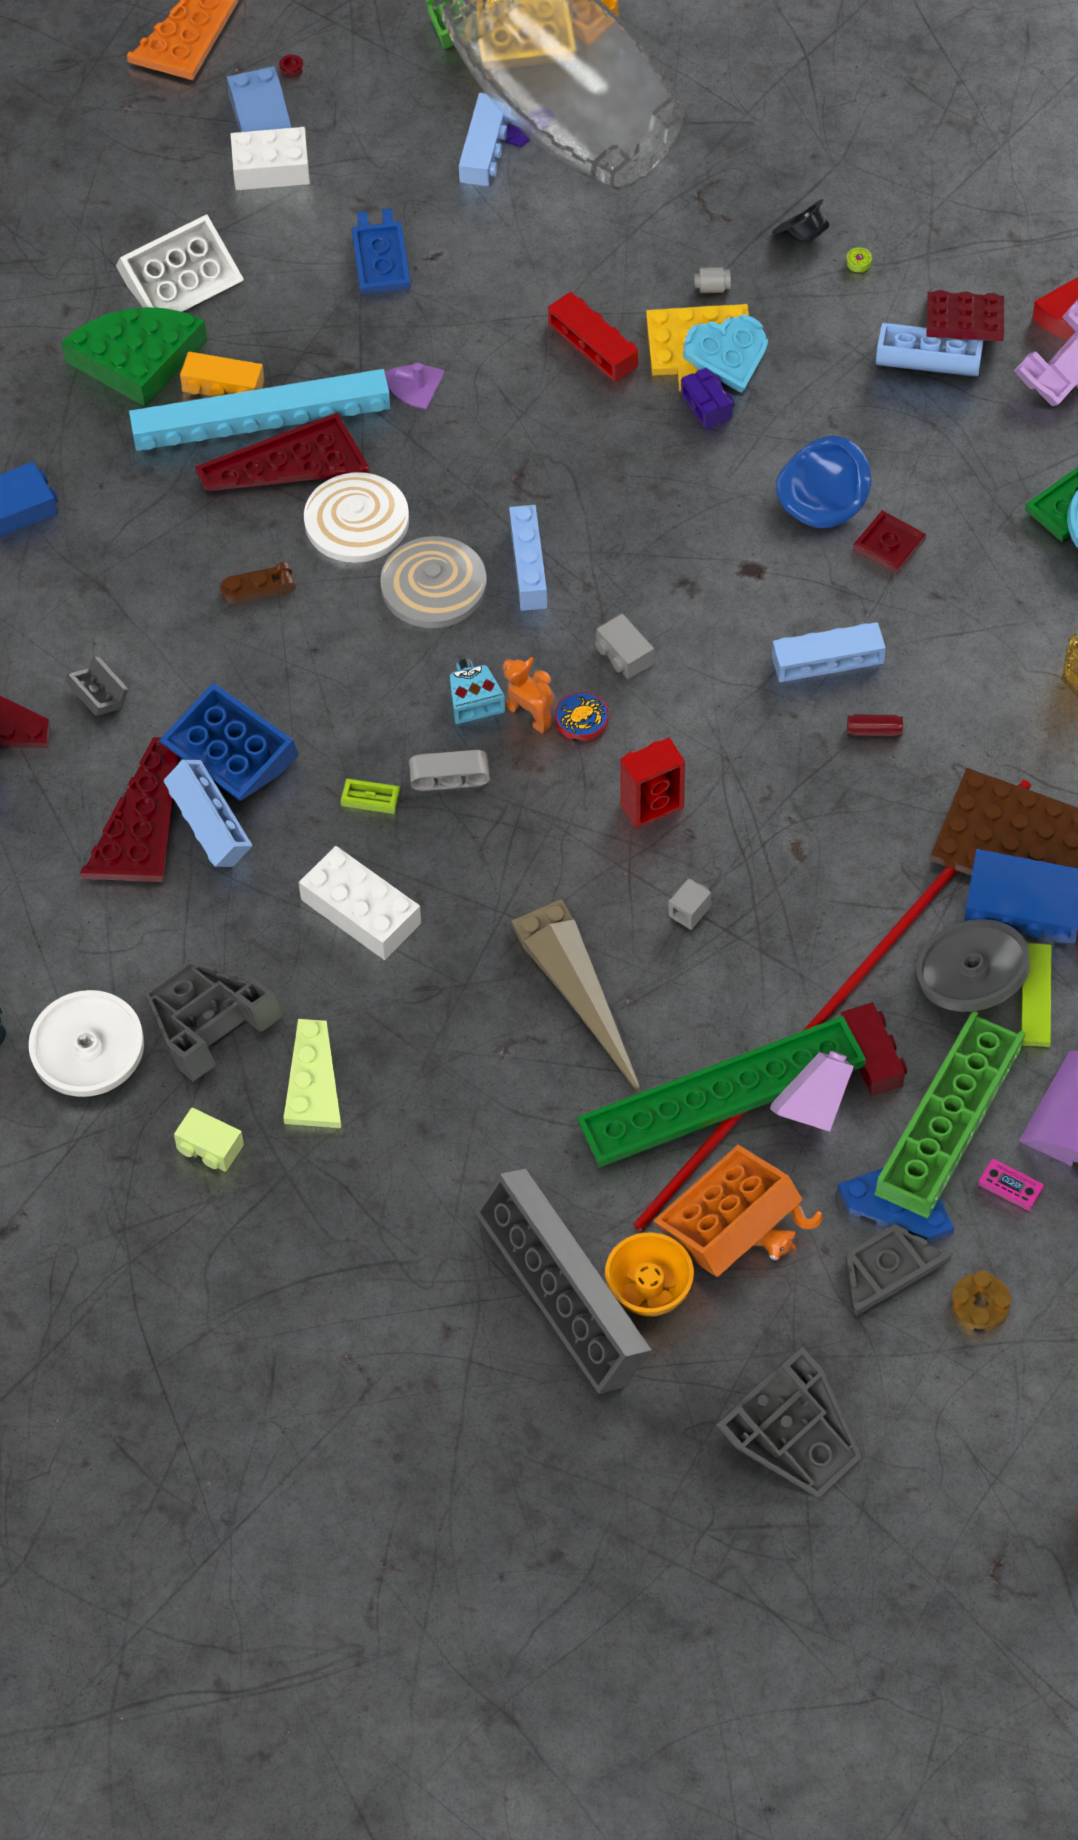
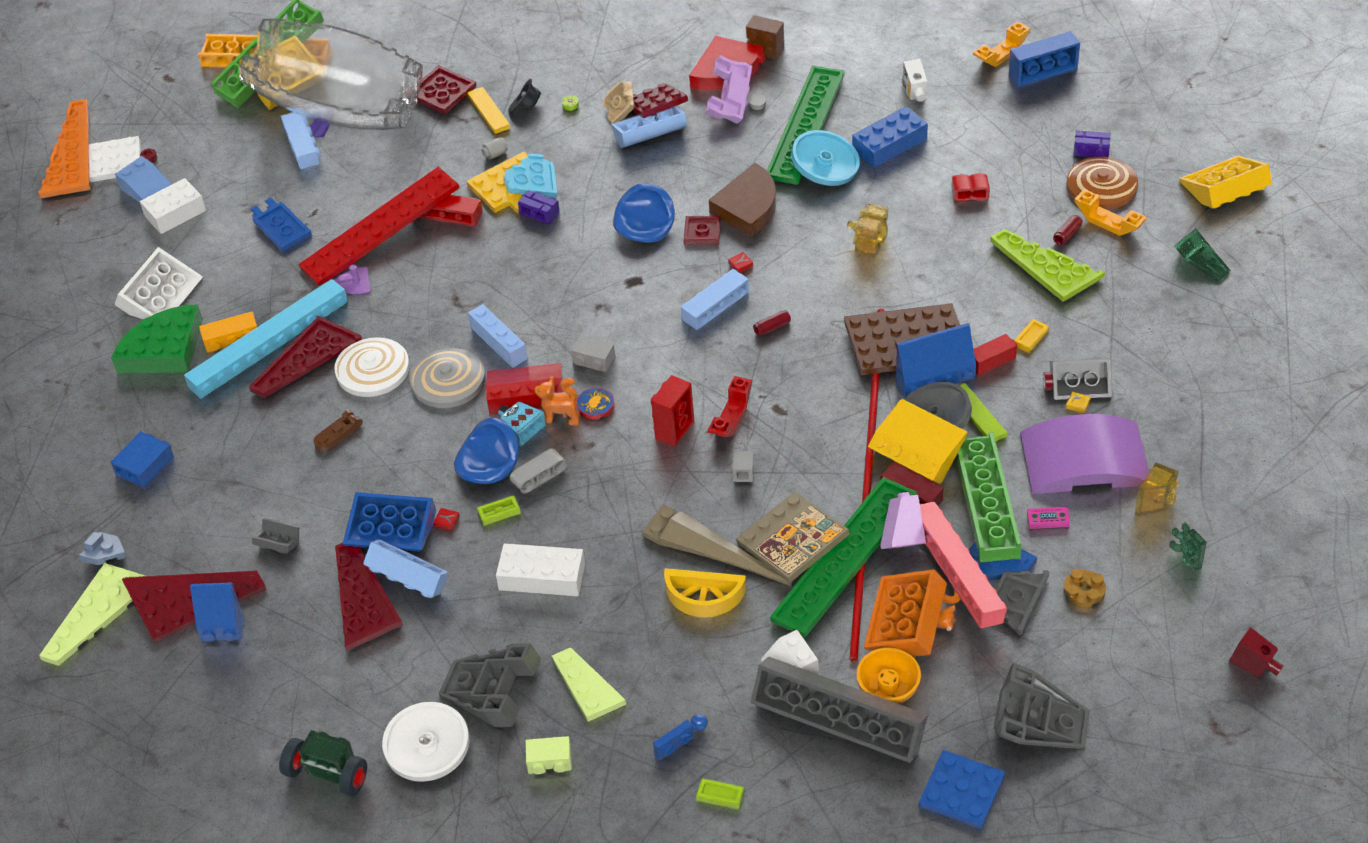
camera: 30 degrees left, 10 degrees down
none -> white plate [89,136,141,182]
none -> red plate [298,166,460,287]
none -> dark red plate [407,65,477,114]
none -> red tile [433,508,460,531]
none -> blue piece [454,418,519,484]
none -> yellow tile [468,87,510,134]
none -> red slope [486,363,564,415]
none -> tan slope [603,81,634,124]
none -> blue plate [653,714,708,760]
none -> yellow window [664,568,747,617]
none -> lime tile [696,778,745,809]
none -> red slope [708,376,752,437]
none -> reddish brown brick [709,163,776,237]
none -> red tile [728,252,753,273]
none -> plate [736,492,849,583]
none -> white slope [761,630,818,674]
none -> yellow slope [868,398,968,485]
none -> blue plate [919,749,1005,829]
none -> coral brick [920,502,1007,628]

